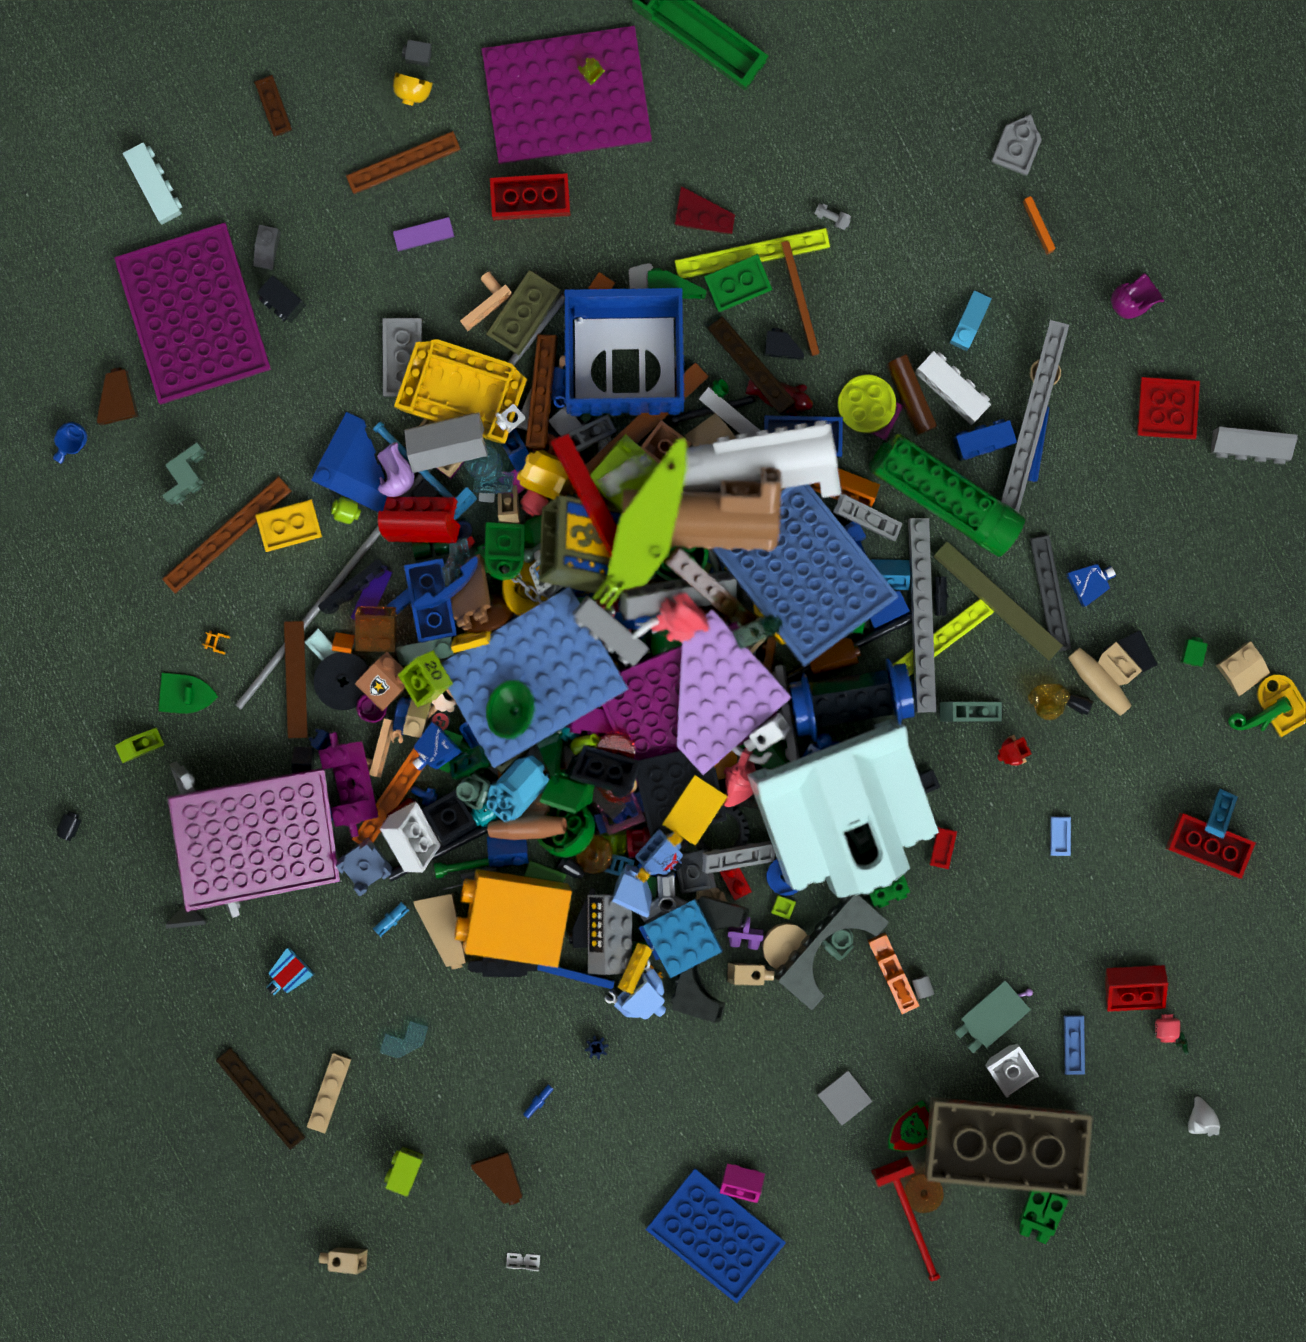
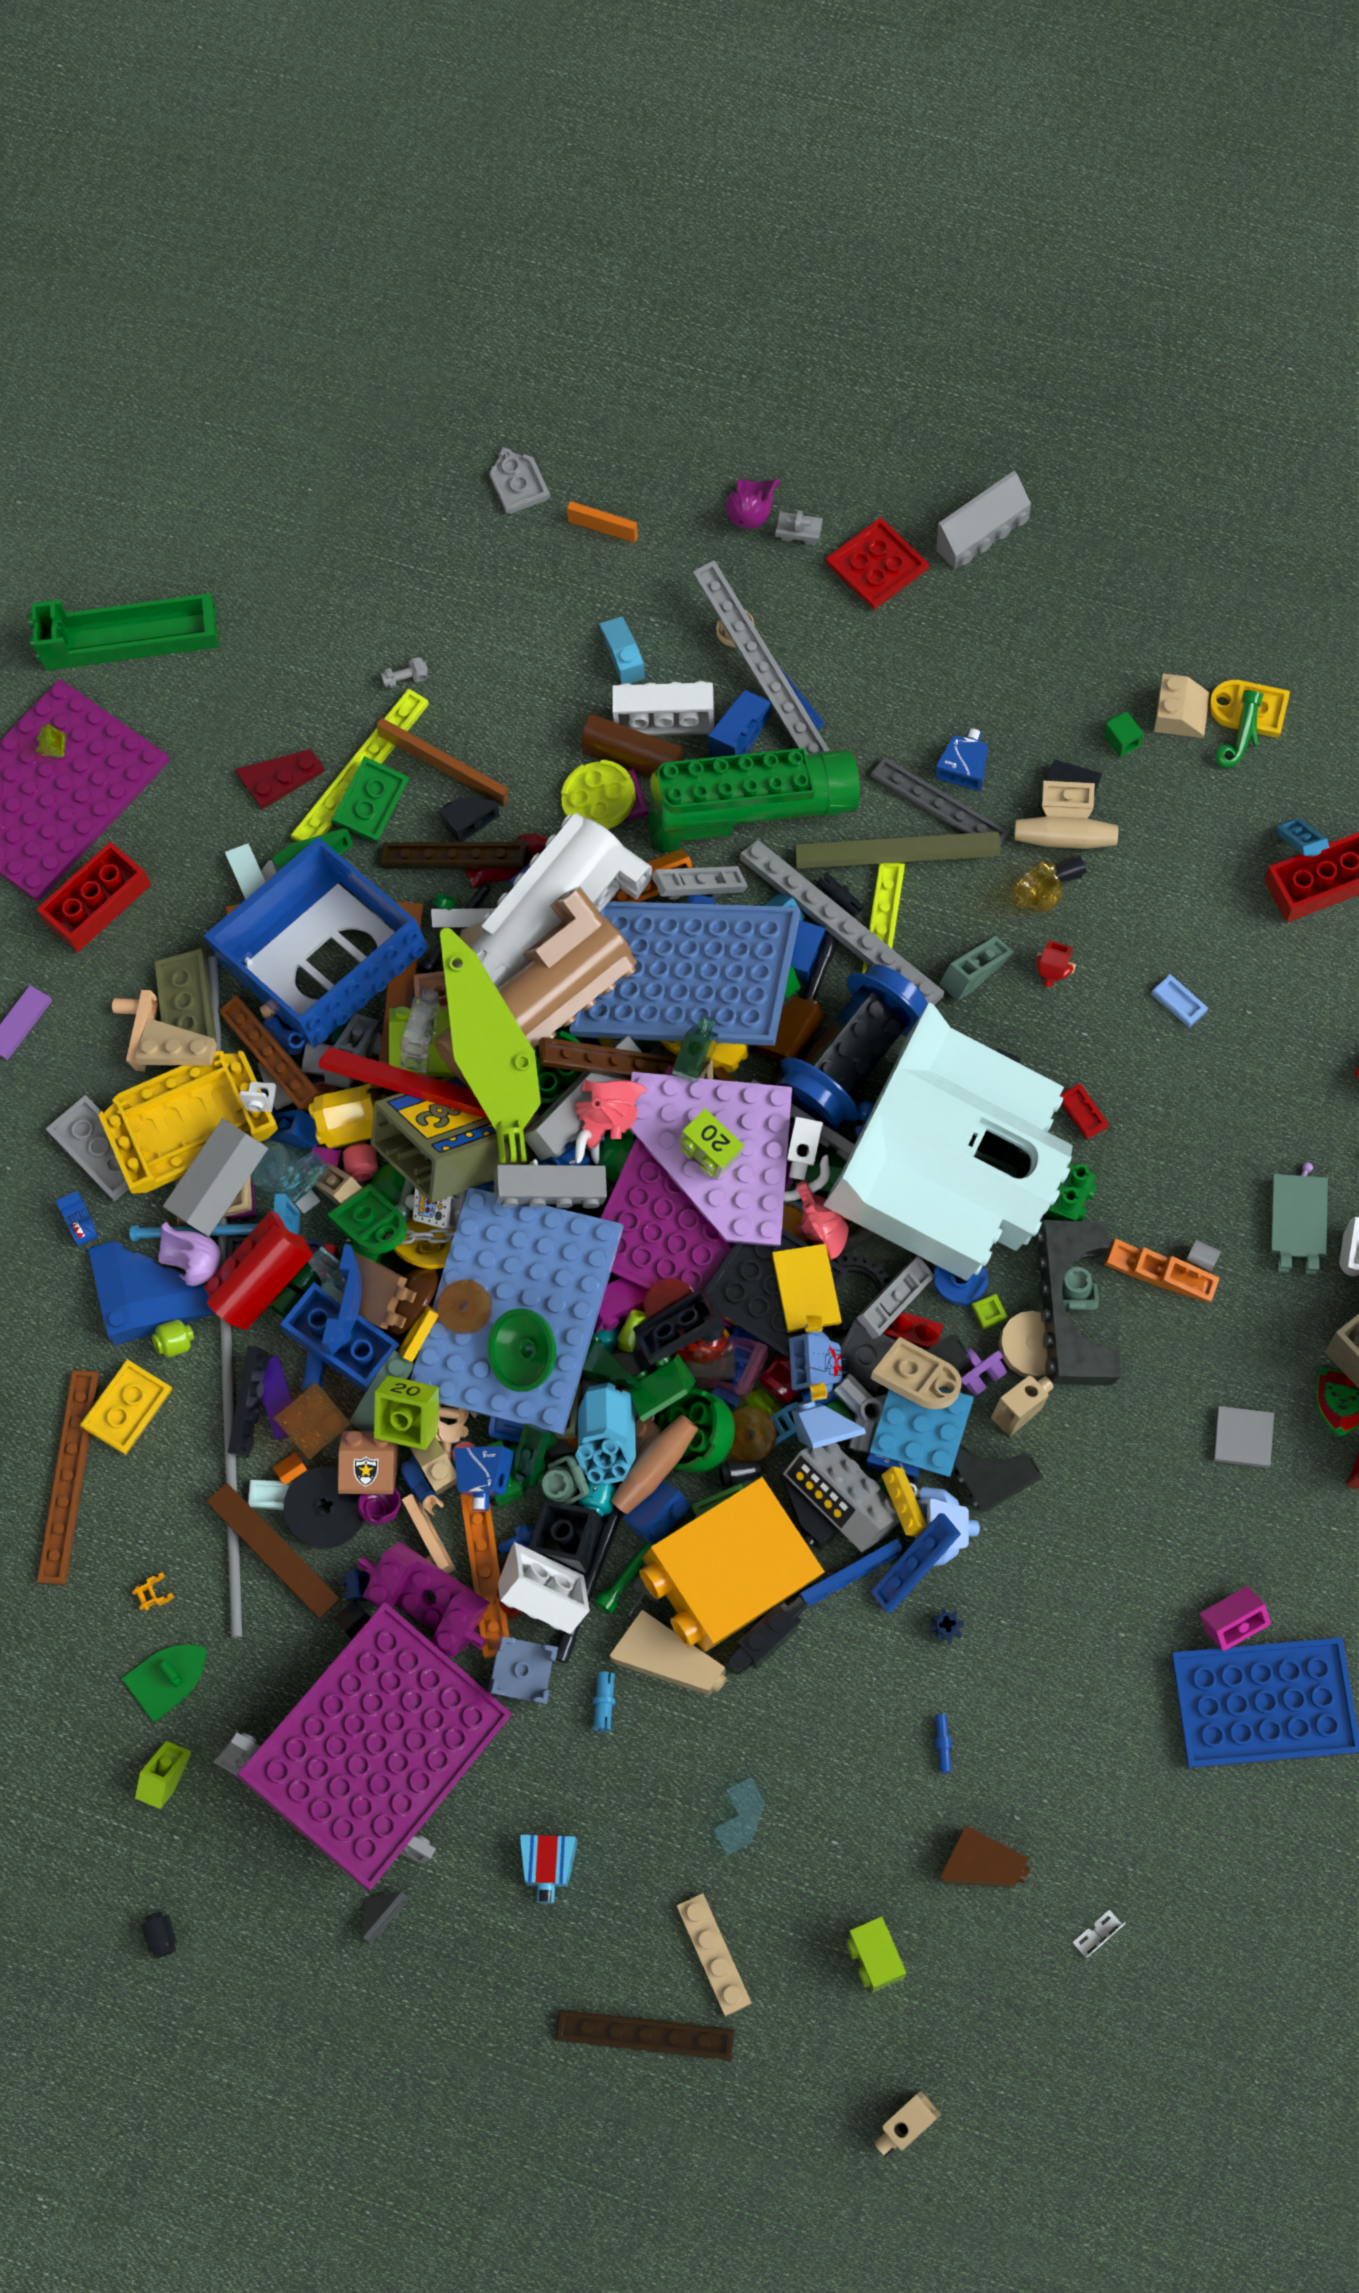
camera: 40 degrees left, 20 degrees down
none -> blue leg [56,1191,98,1246]
none -> tan wing [135,1018,217,1066]
none -> light aqua tile [225,843,265,900]
none -> clear orange plate [437,1279,492,1334]
none -> lime brick [678,1108,745,1180]
none -> light grey hips [776,510,823,545]
none -> blue tile [870,1513,961,1613]
none -> tan tile [871,1337,962,1409]

